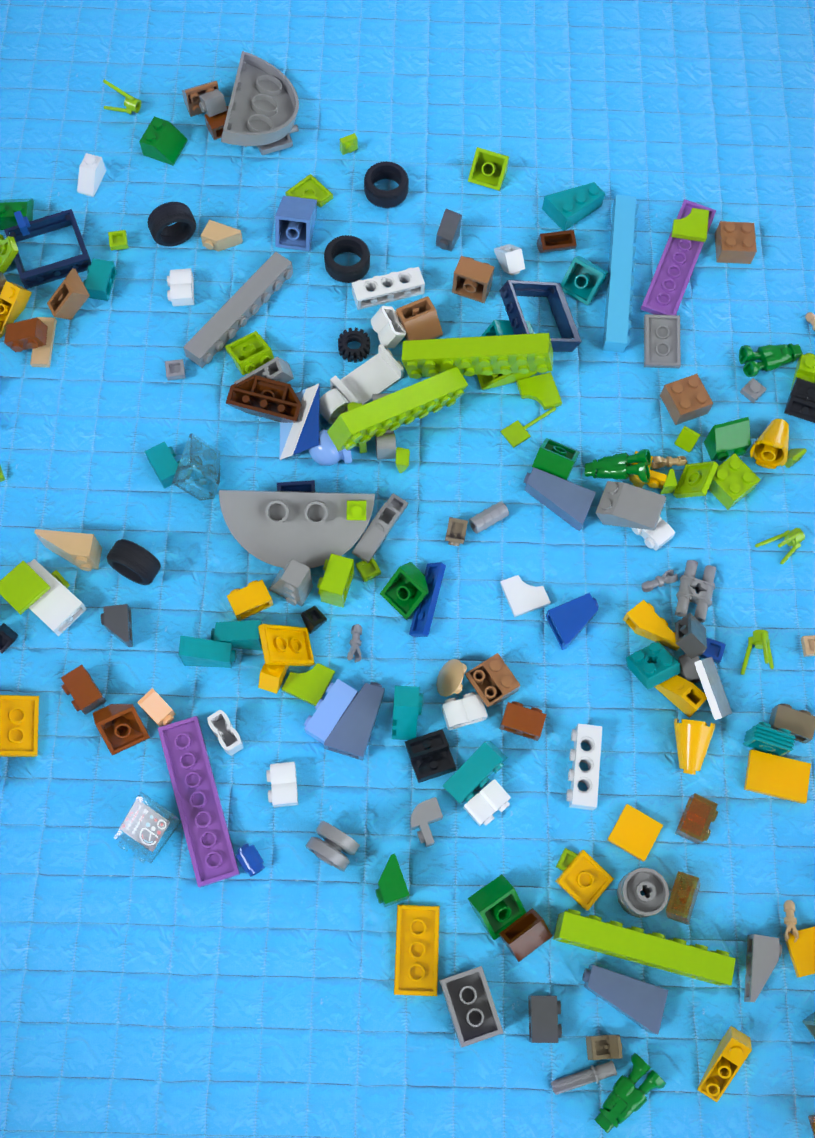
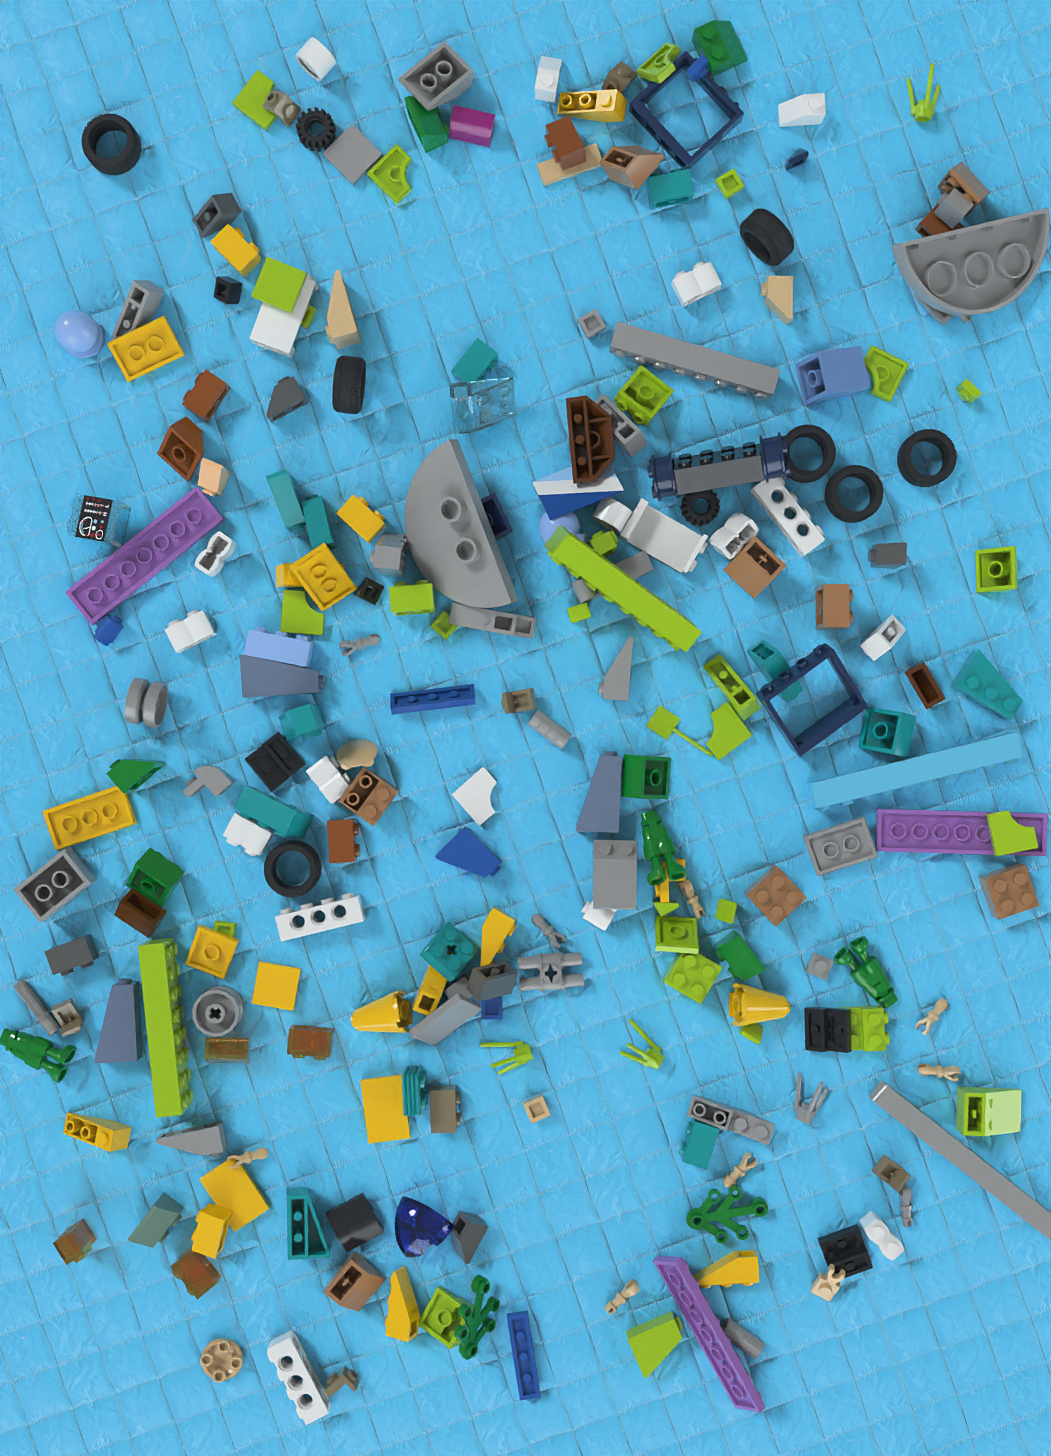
camera: 70 degrees right, 20 degrees up
green slope [139,116,188,166] -> none
lime plate [346,500,366,521] -> none
green slope [380,562,429,620] -> none
lime brick [401,333,553,379] -> none
none -> black tyre [264,840,322,897]
none -> light grey slope [598,637,633,701]
none -> brick [647,432,791,501]
none -> dark blue slope [785,148,809,170]
none -> black tyre [825,465,883,523]

